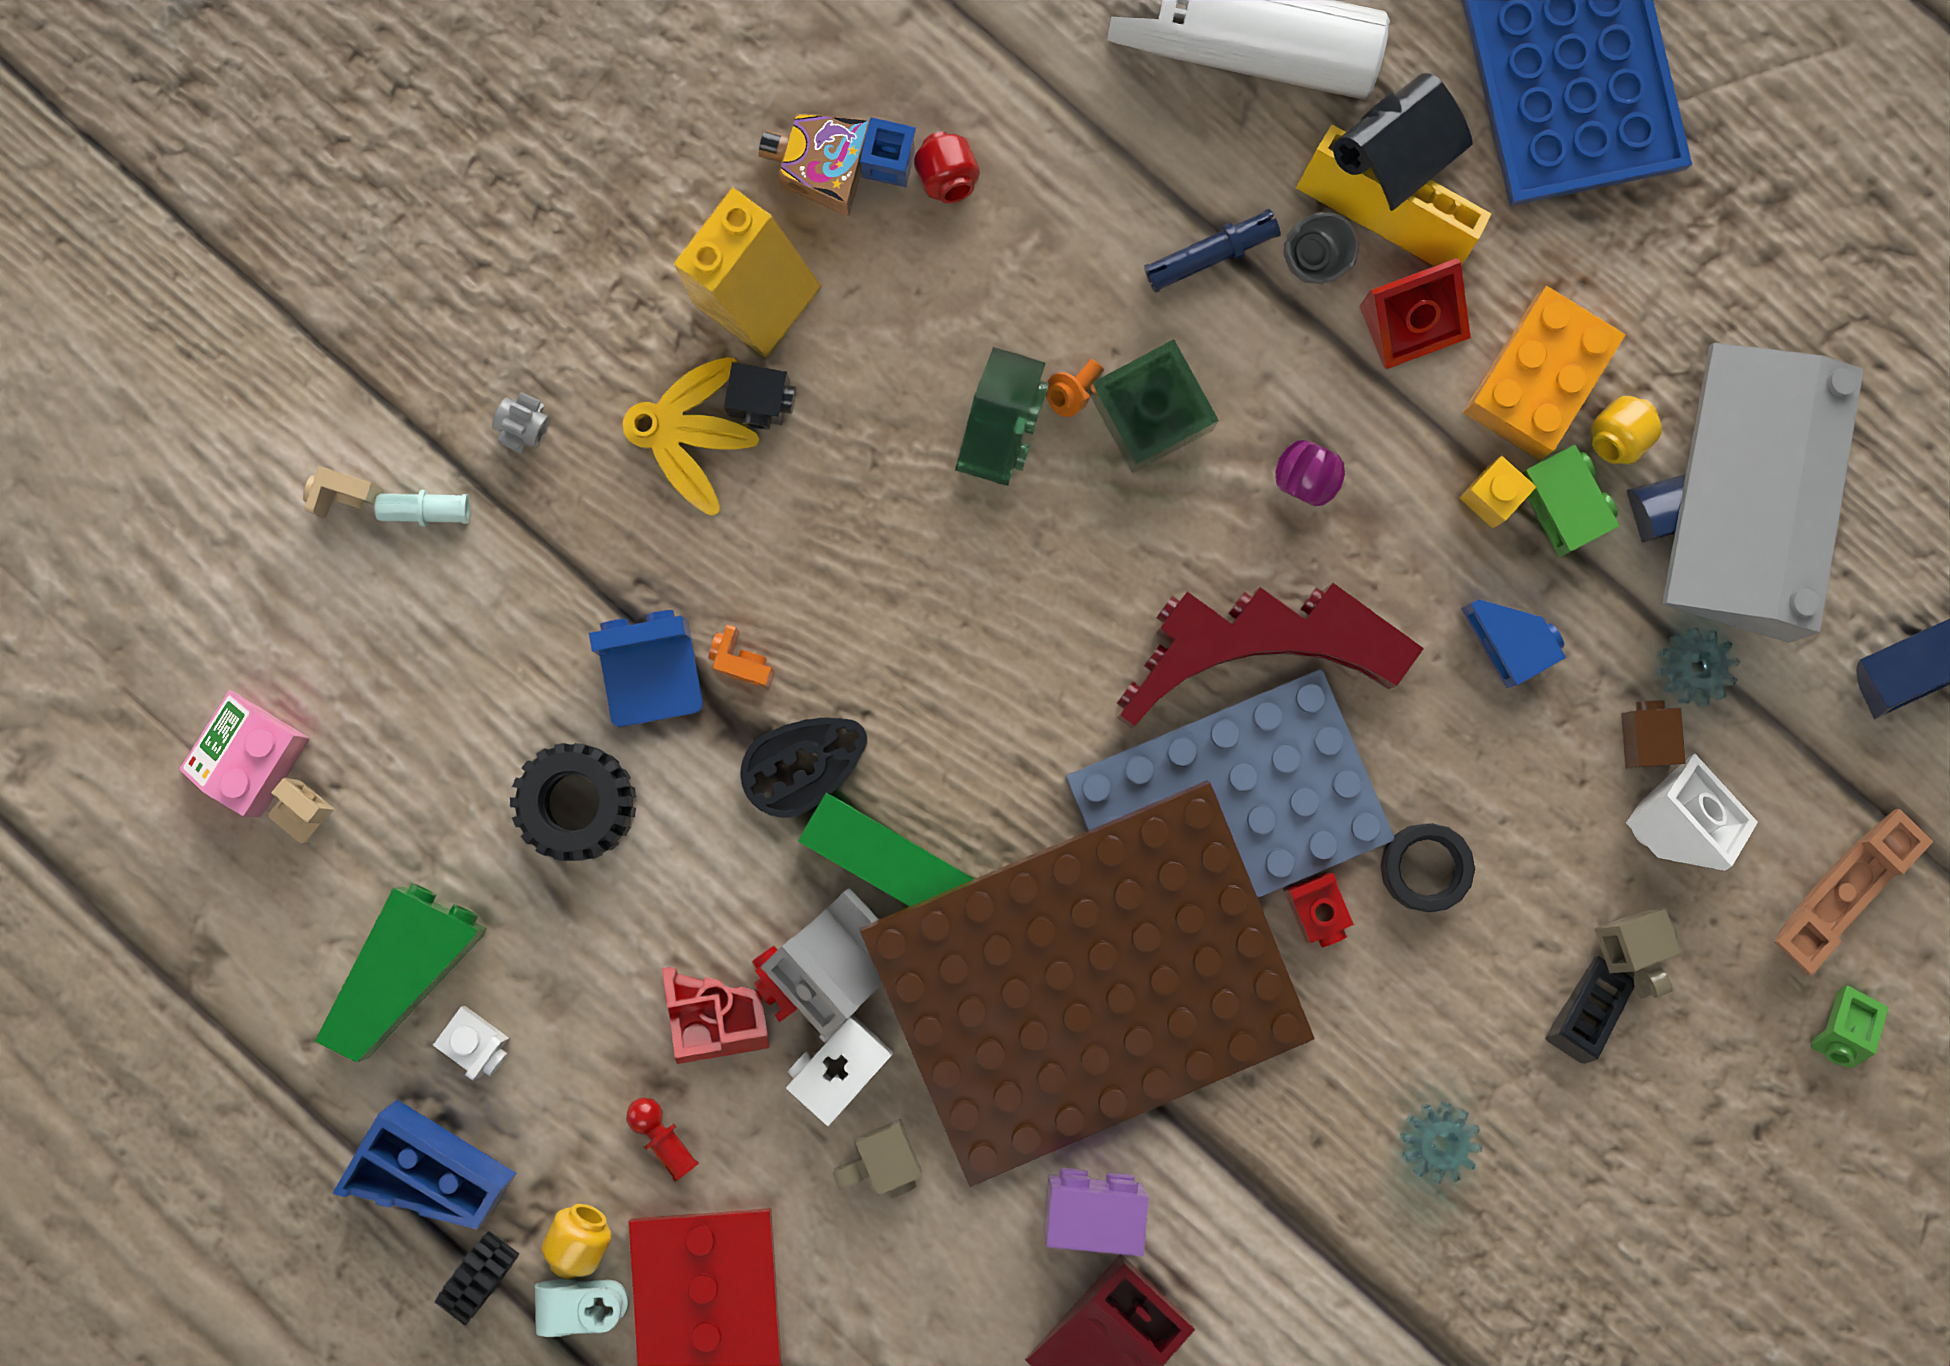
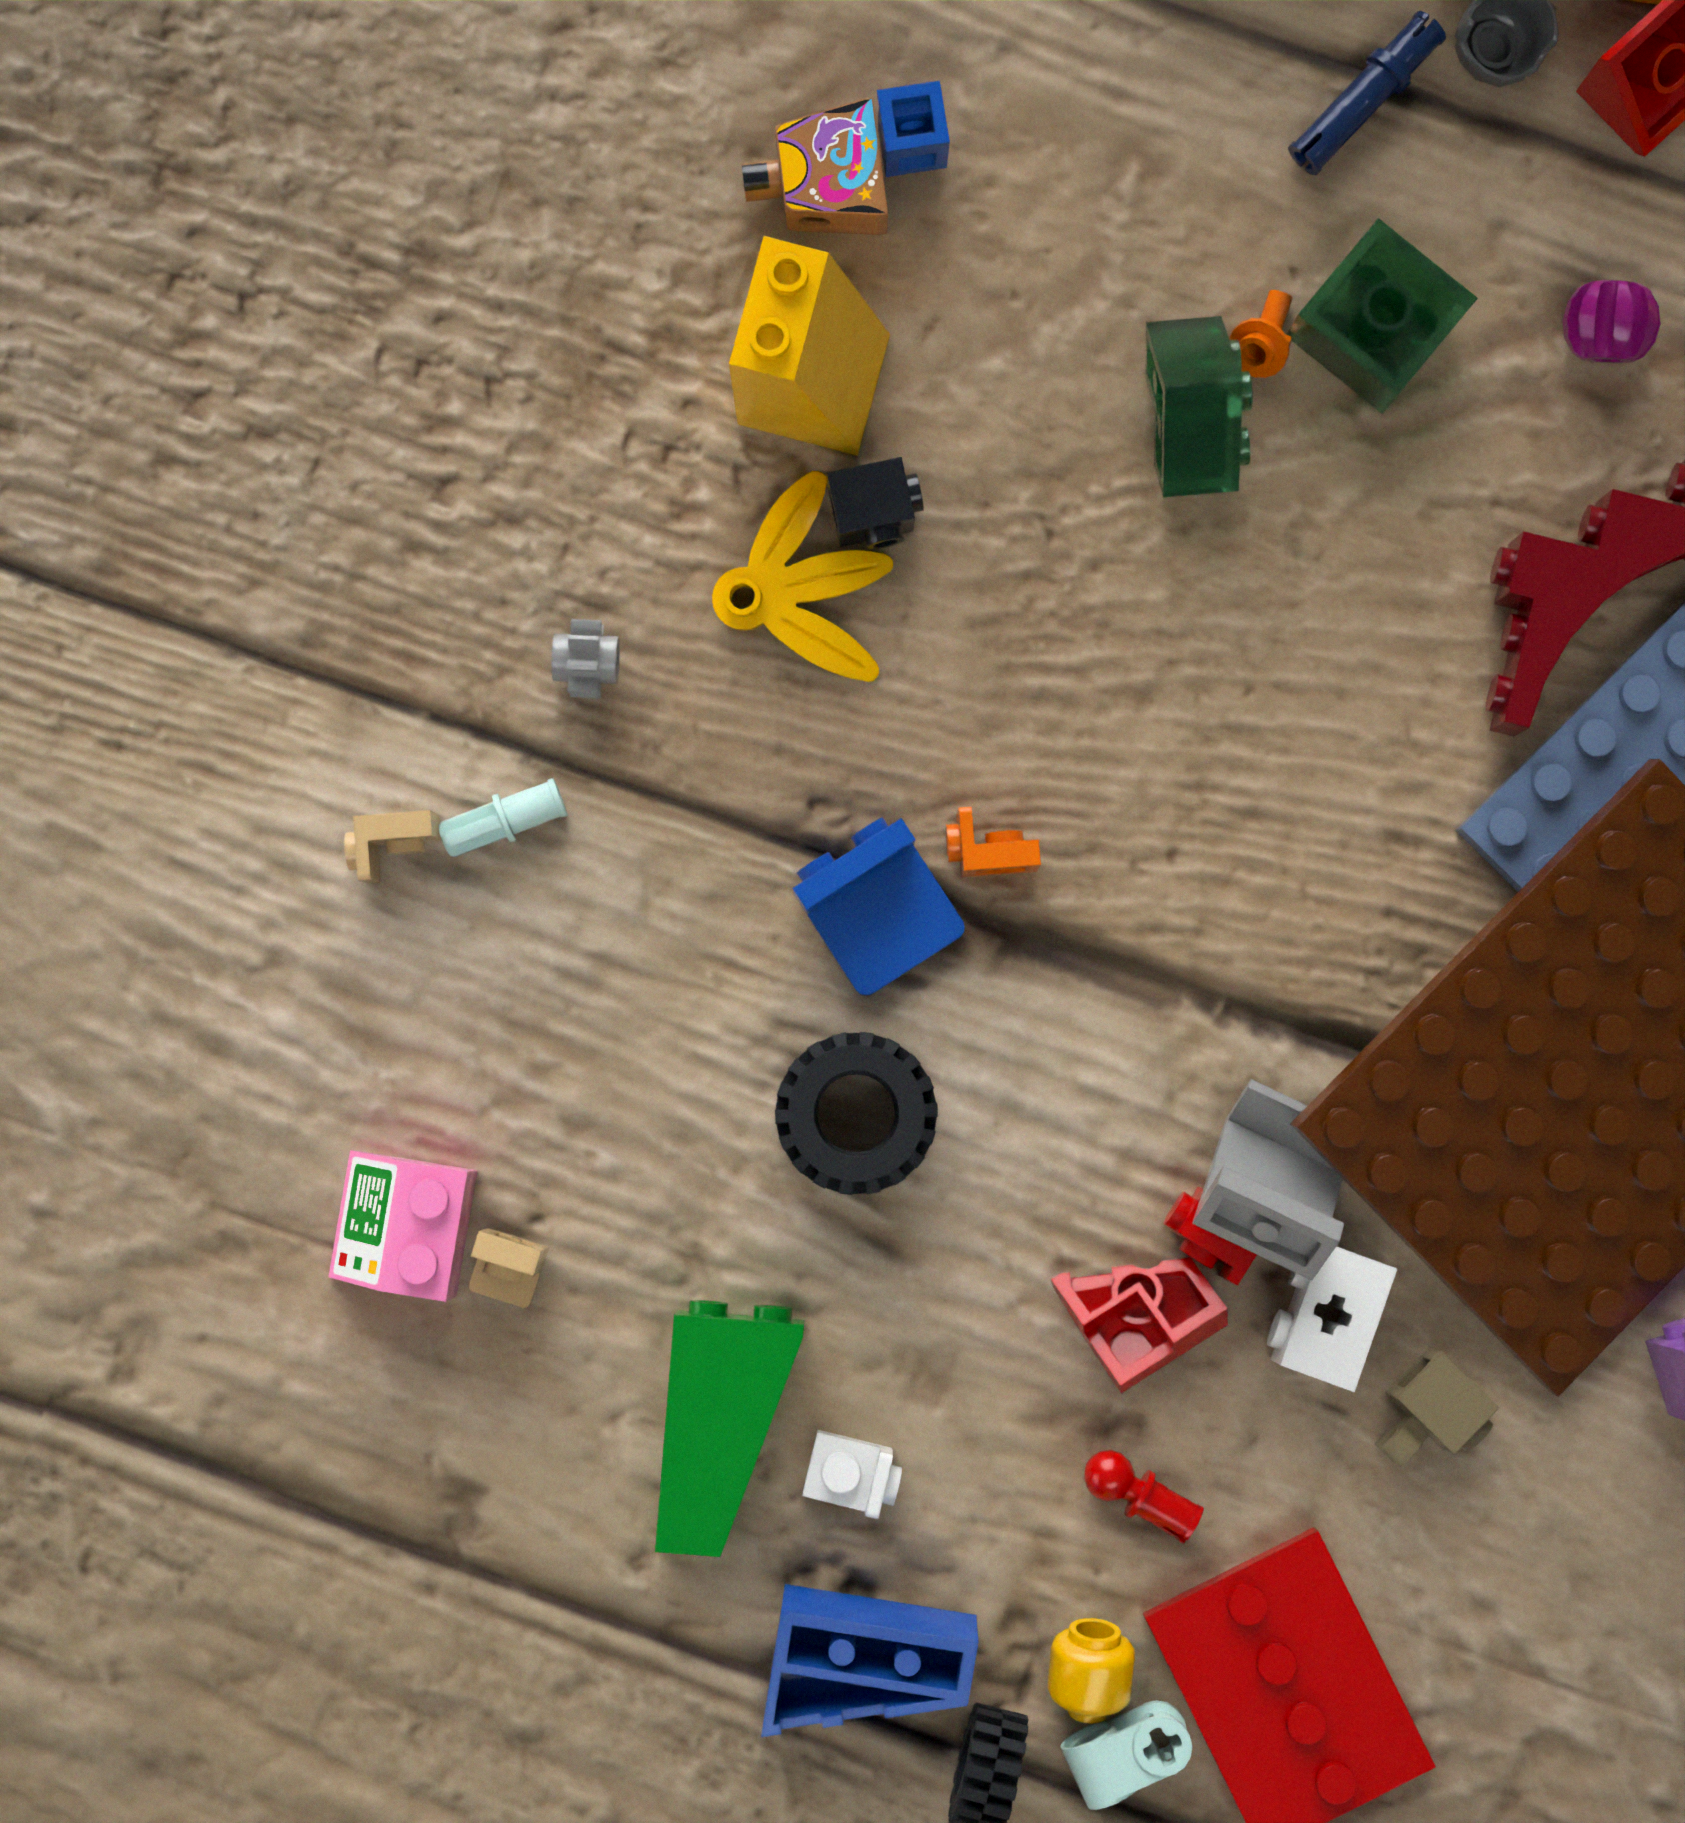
camera: 20 degrees left, 0 degrees up
black piece [740,717,868,818] -> none
green brick [798,792,974,907] -> none
red head [914,132,980,204] -> none

